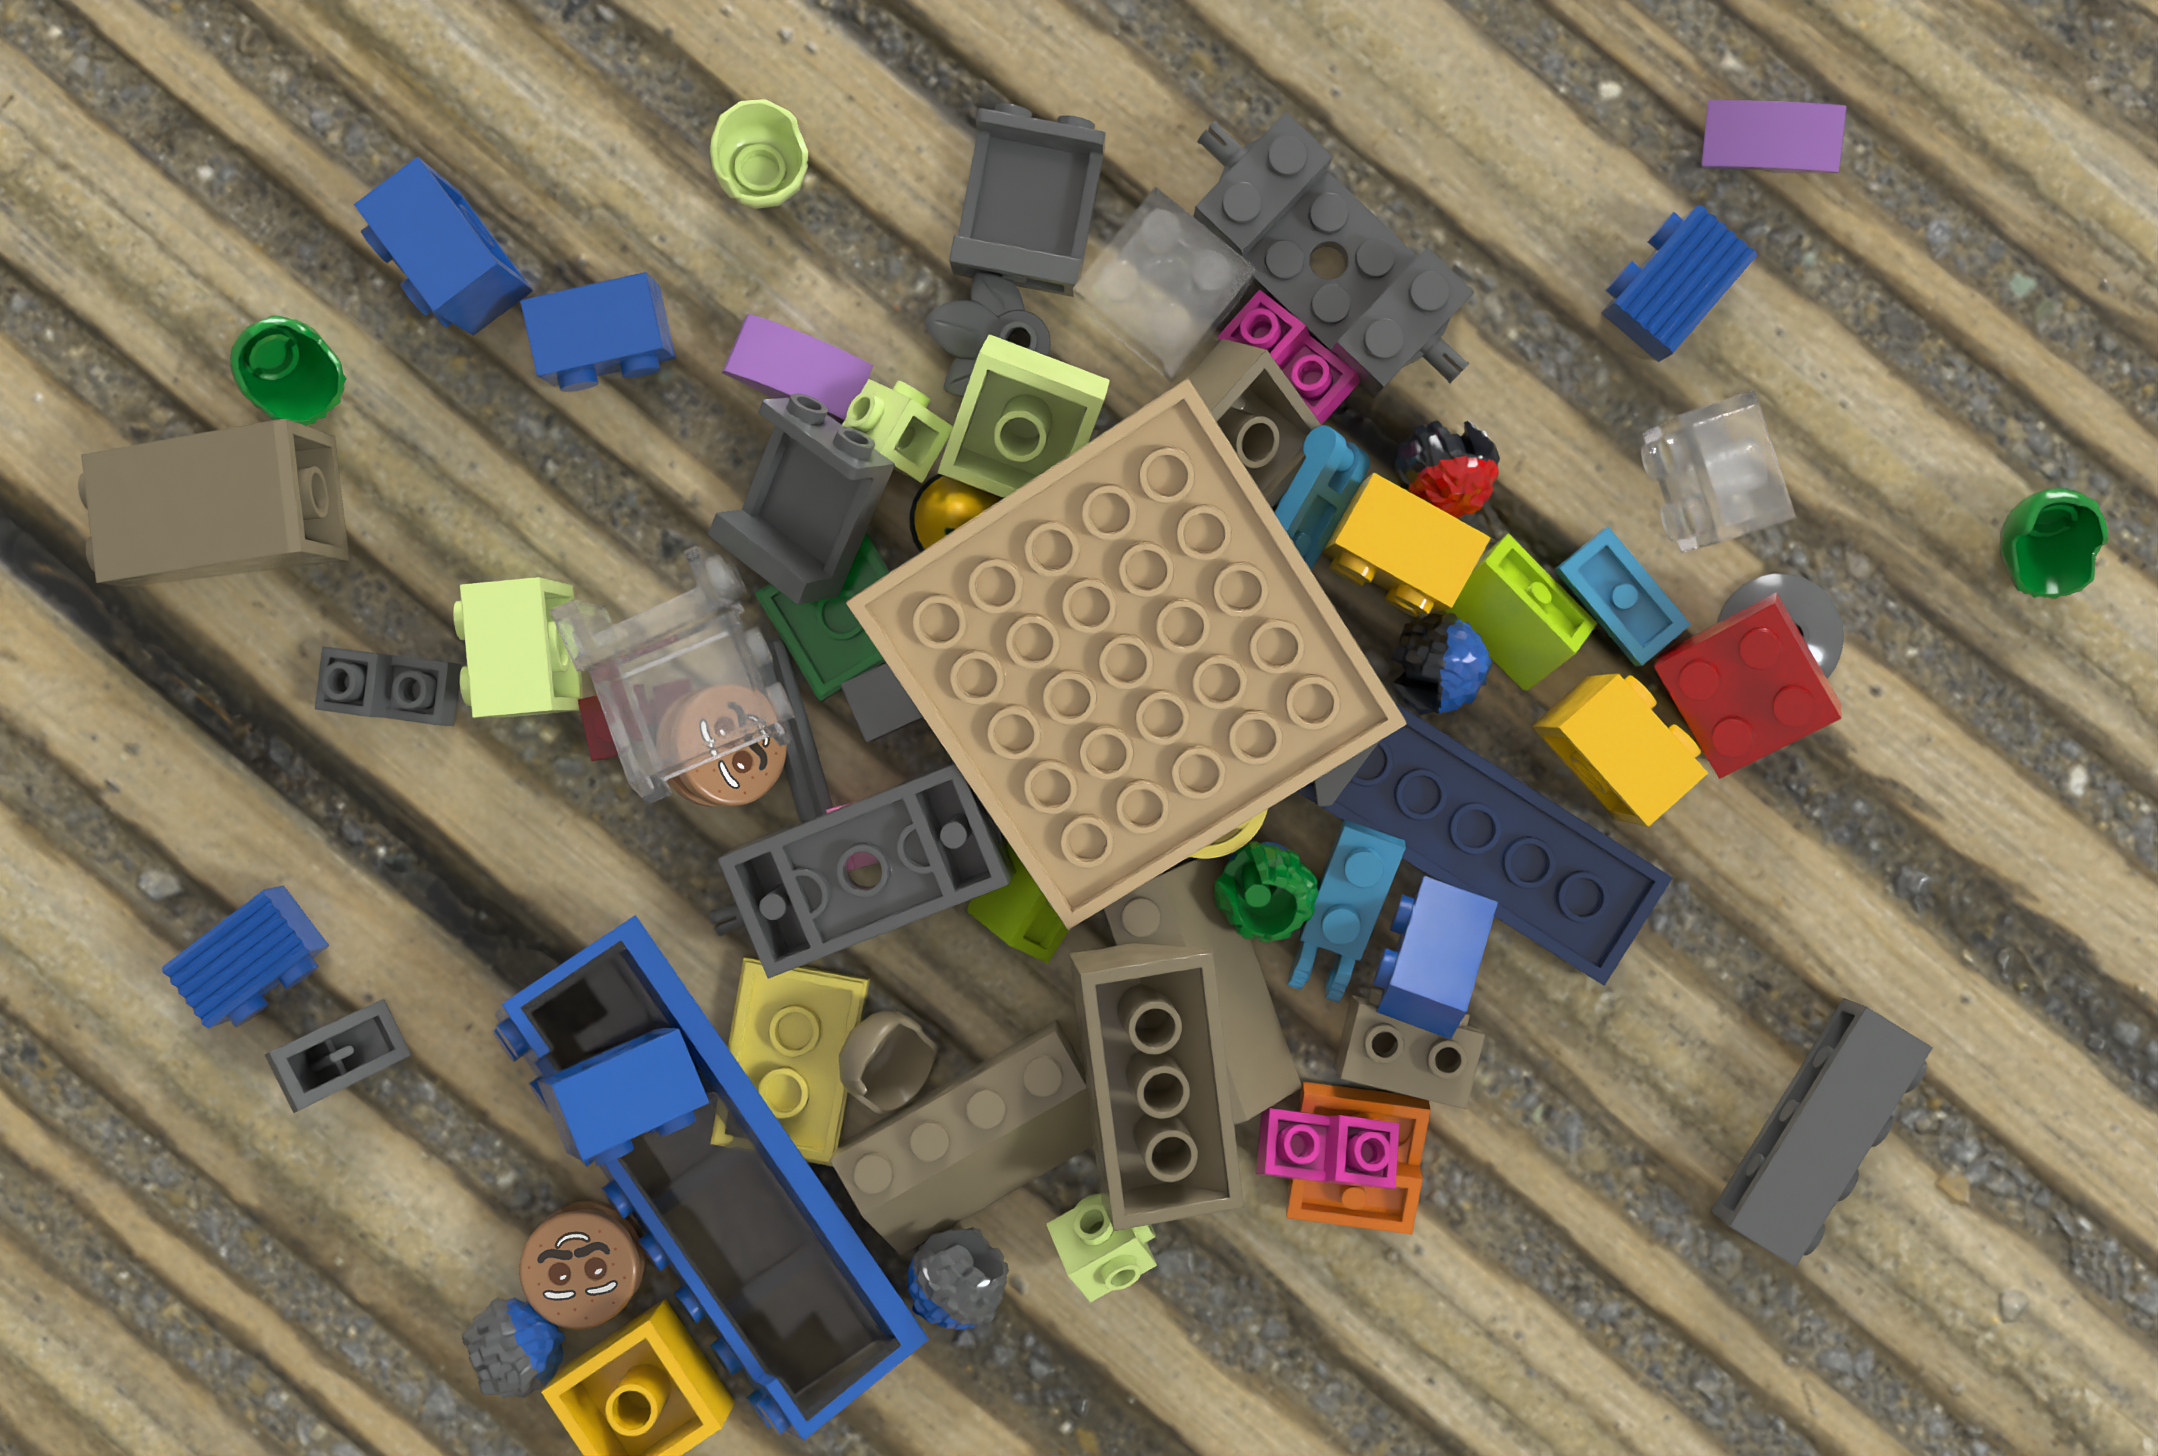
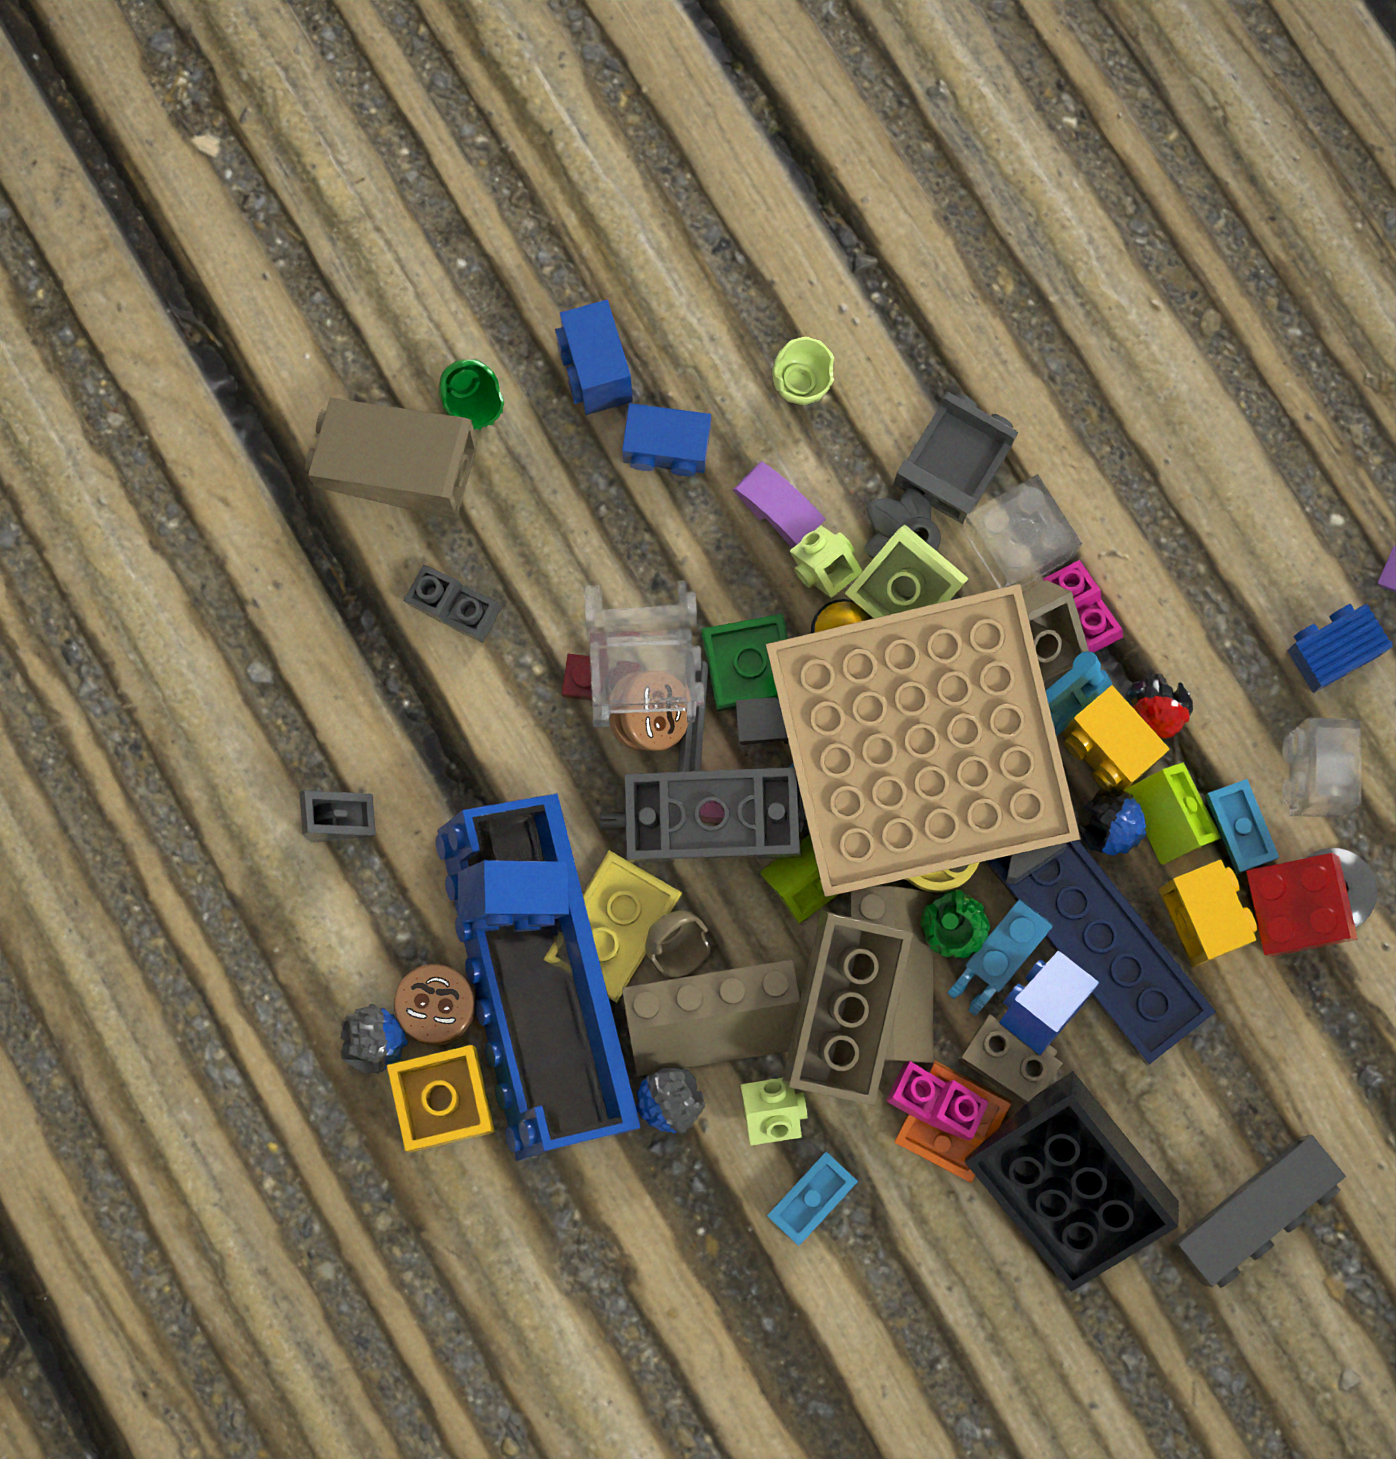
camera: 15 degrees right, 10 degrees down
blue brick [162,885,329,1029] -> none
yellowish green brick [453,577,584,718] -> none
dark grey panel [708,393,895,605] -> none
dark grey brick [1192,112,1474,398] -> none
none -> dark azure plate [767,1152,858,1246]
none -> black slope [965,1071,1179,1292]

